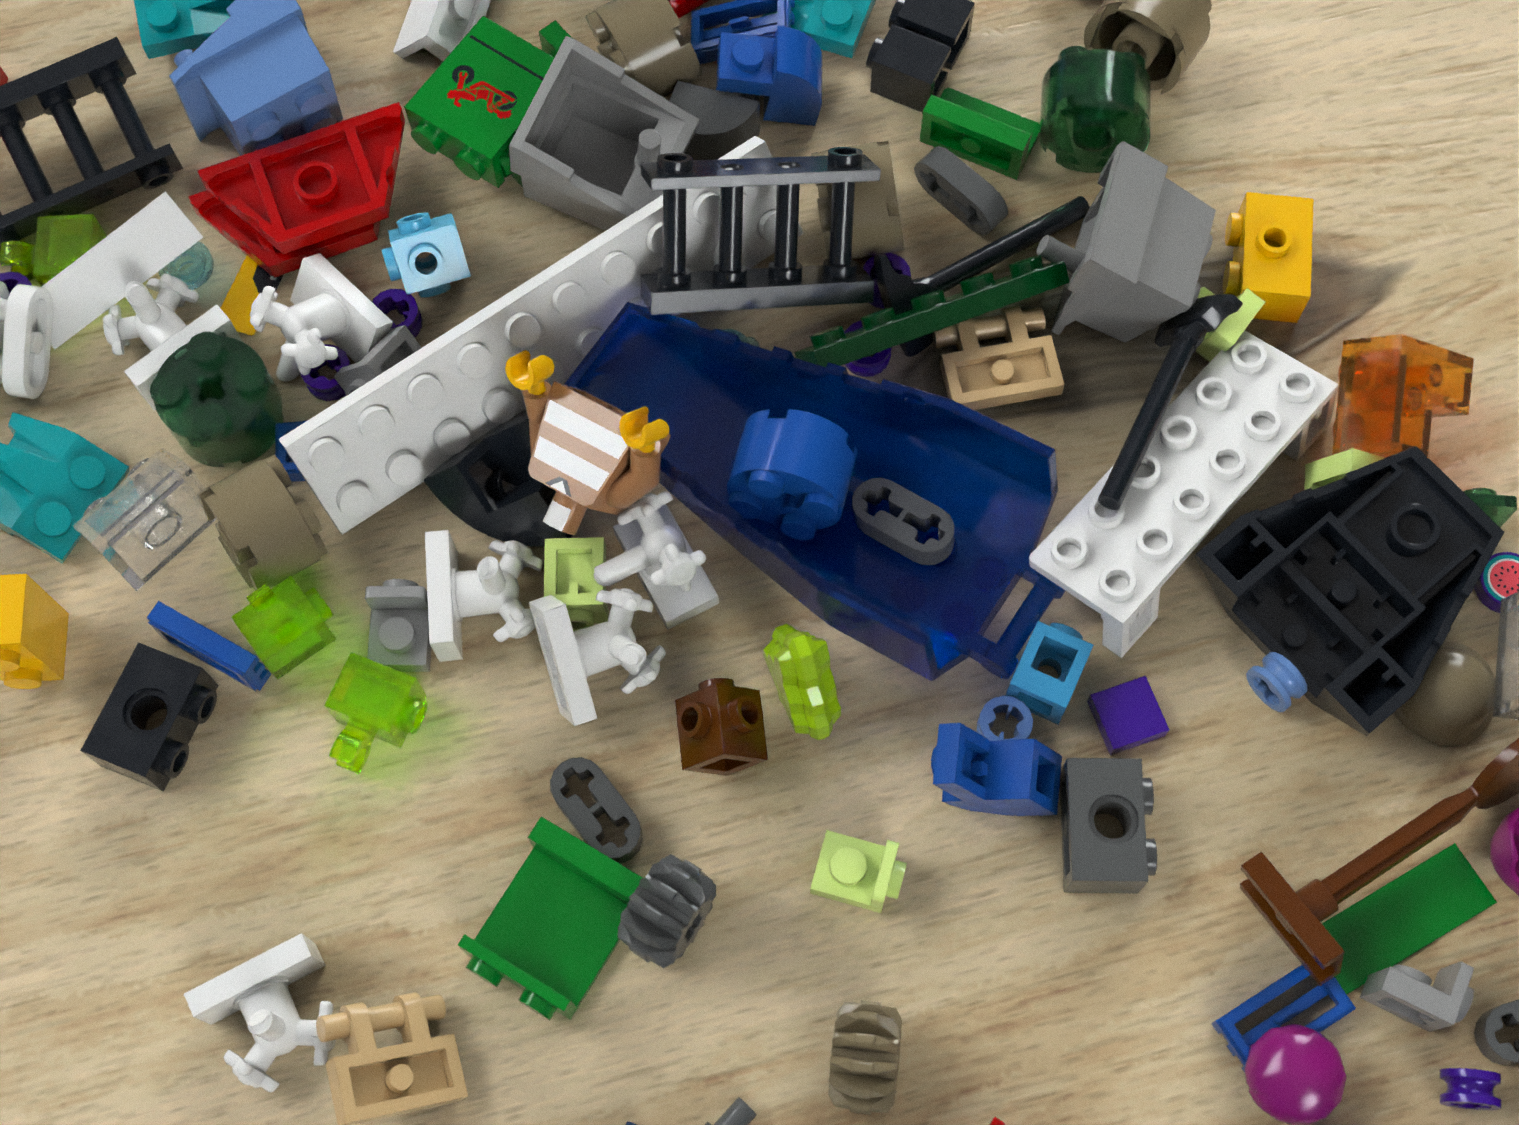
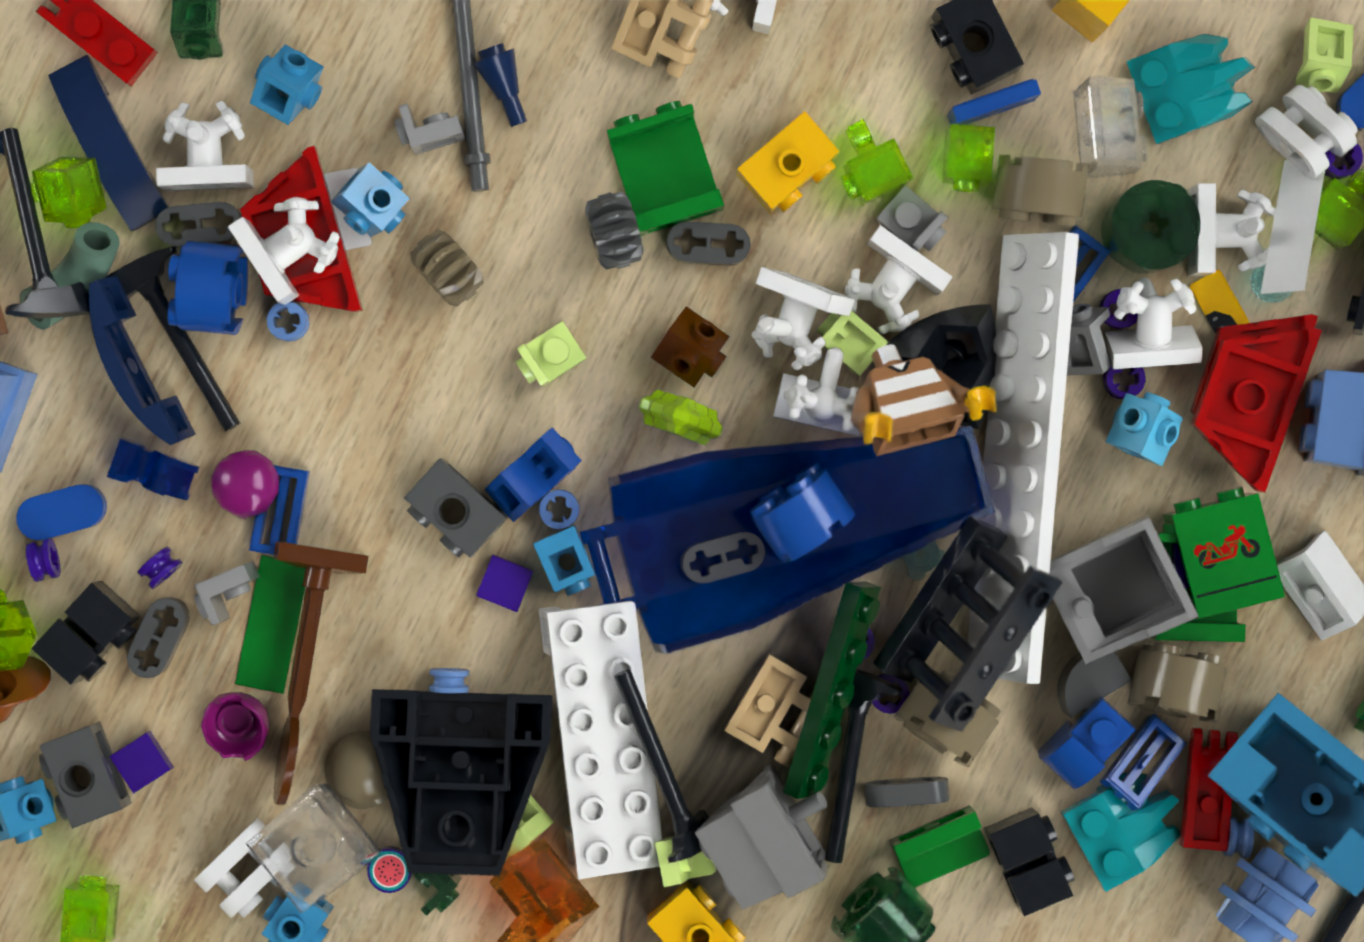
camera: 130 degrees right, 20 degrees up
none -> yellow brick [736,111,840,214]

